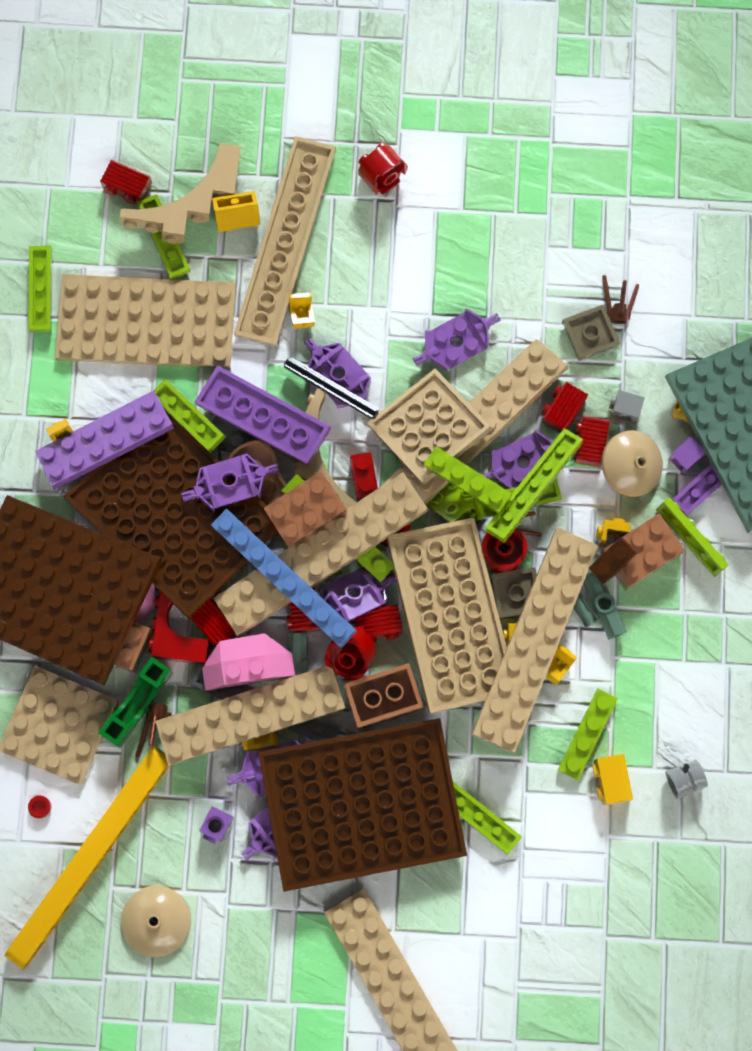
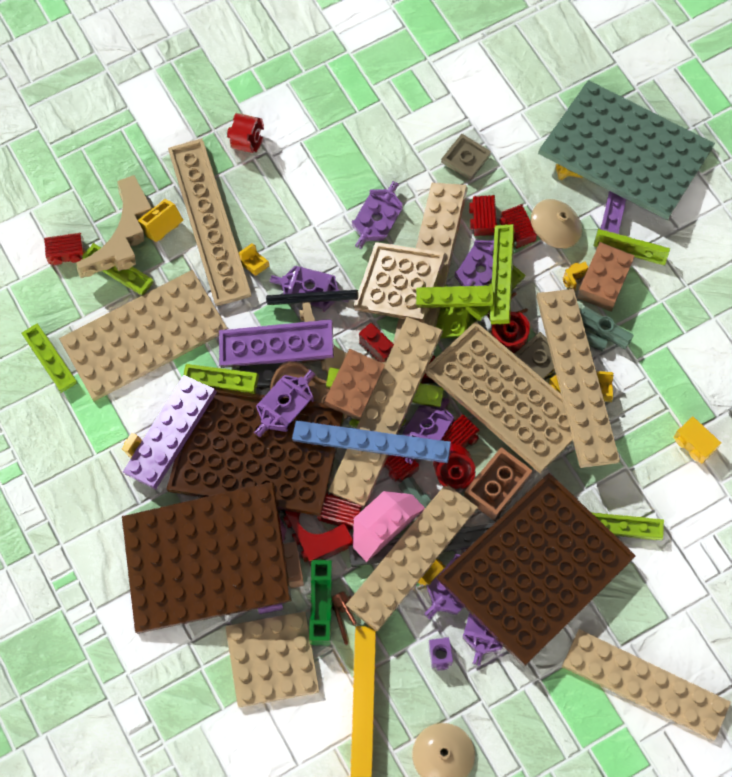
camera: 30 degrees left, 10 degrees down
red tile [28,795,52,819] -> none
lime plate [557,688,618,781] -> none
reddish brown plate [589,537,638,585] -> none
copper plant [602,275,640,324] -> none
light grey brick [609,390,645,424] -> none
medium lavender brick [669,436,705,475] -> none

